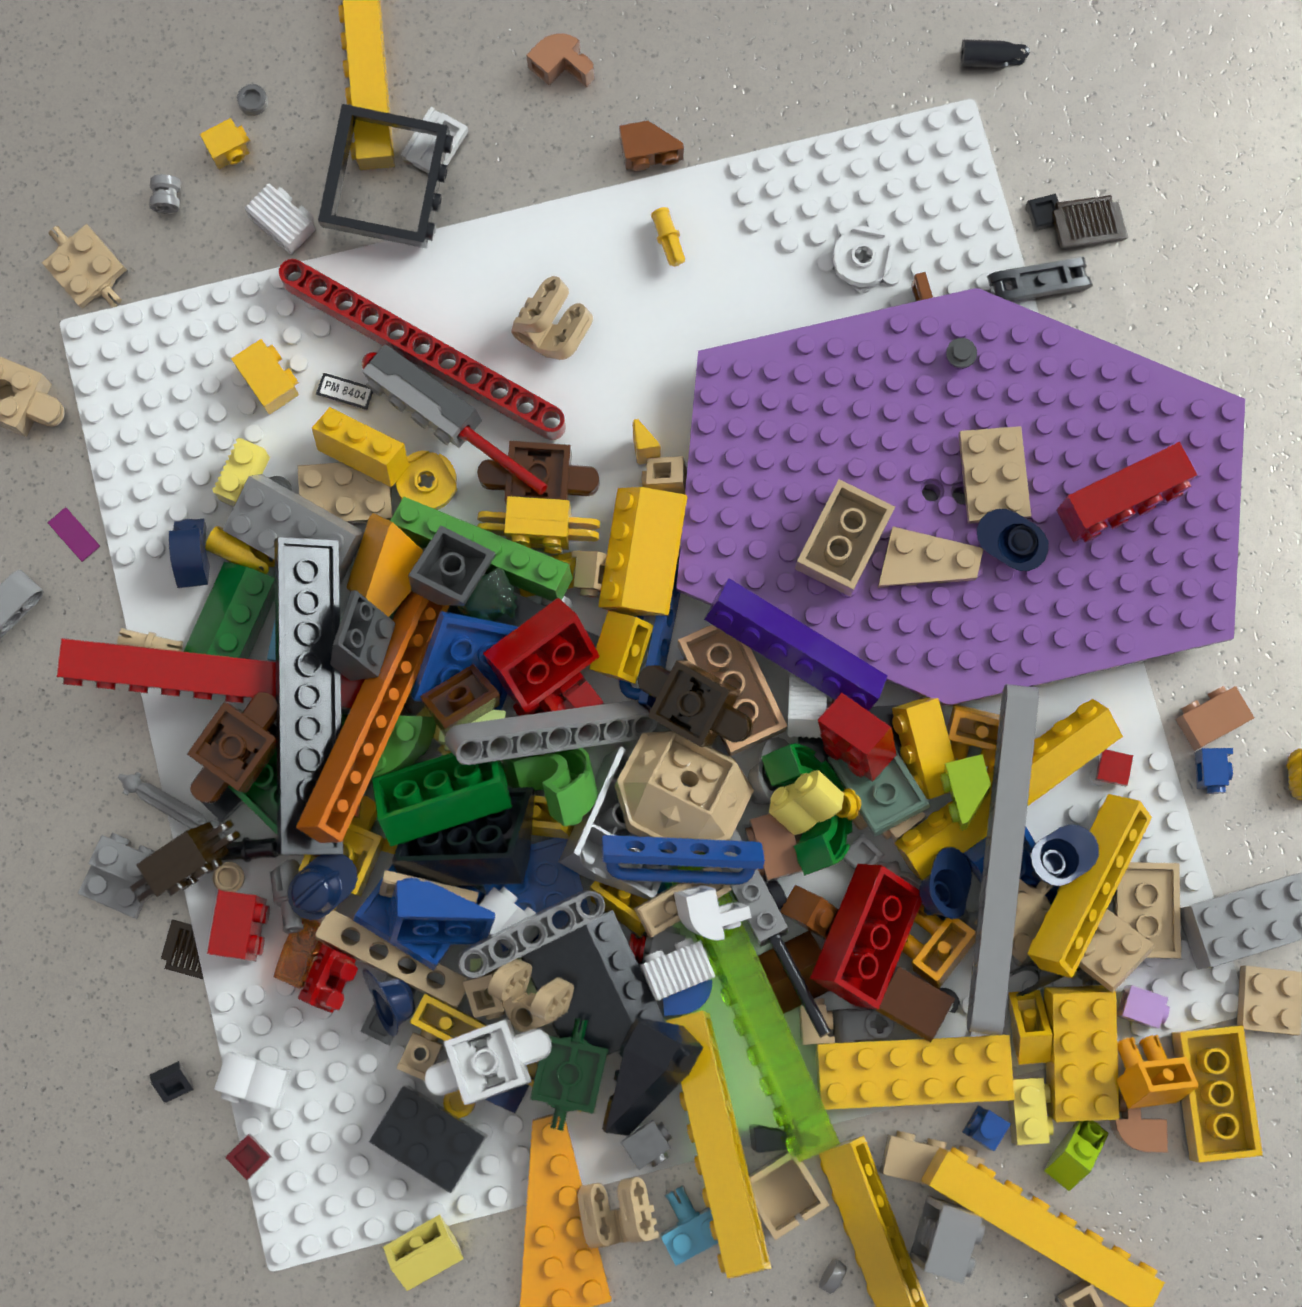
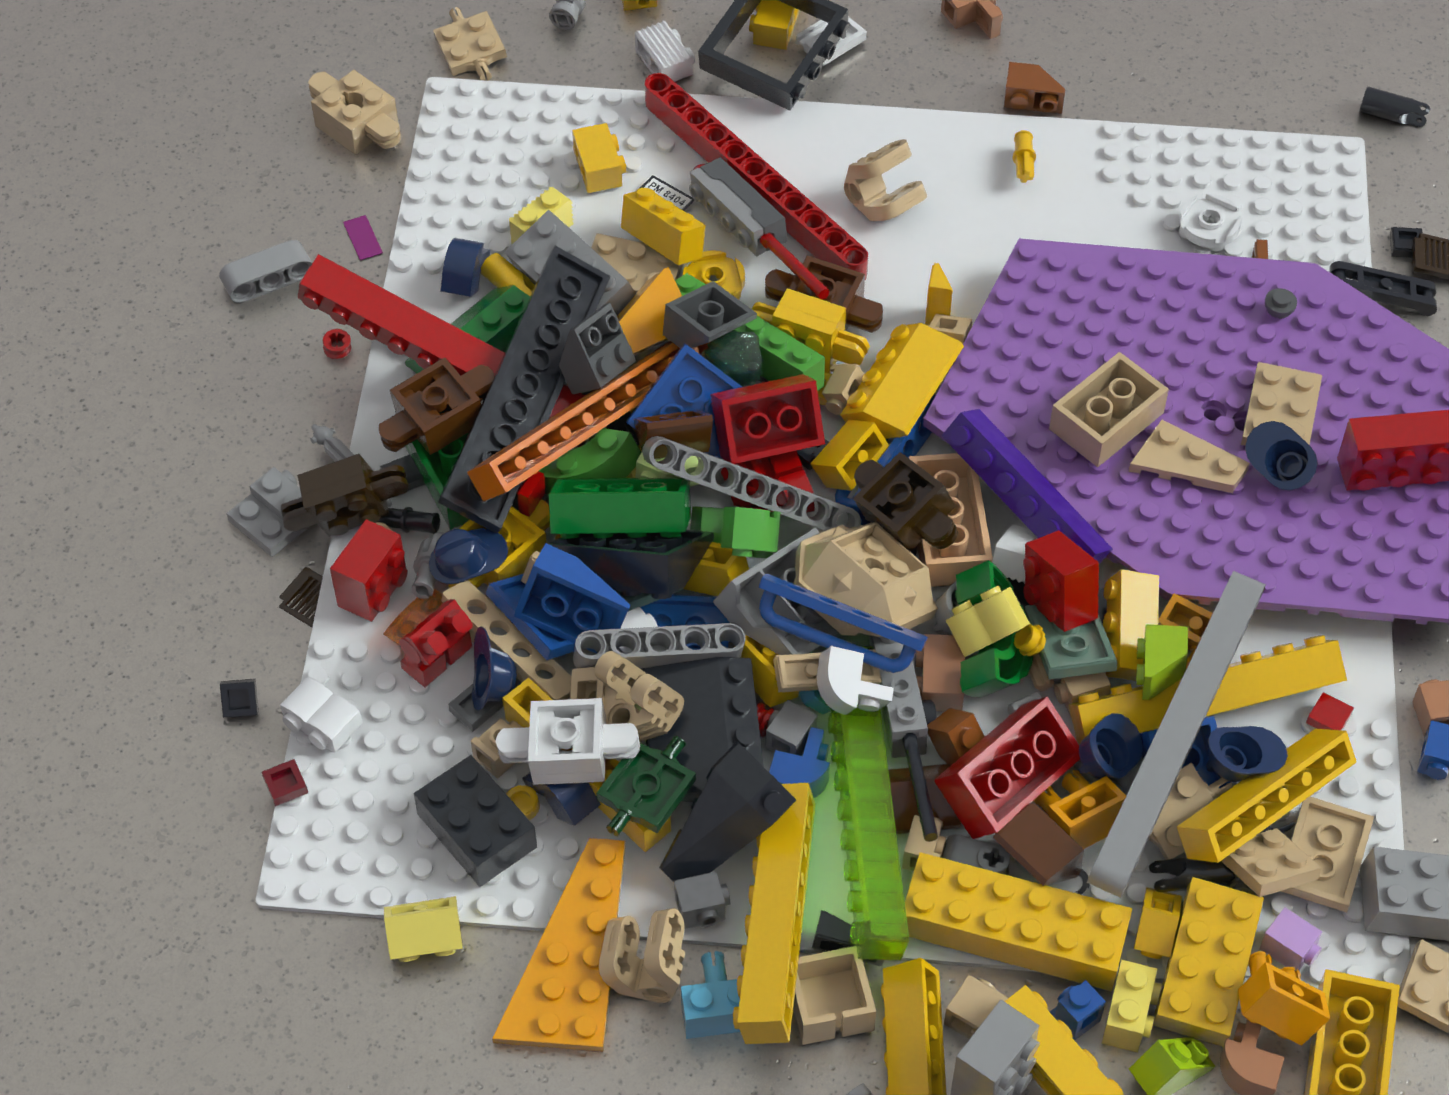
camera: 20 degrees right, 25 degrees down
white brick [641,937,715,1001] -> none

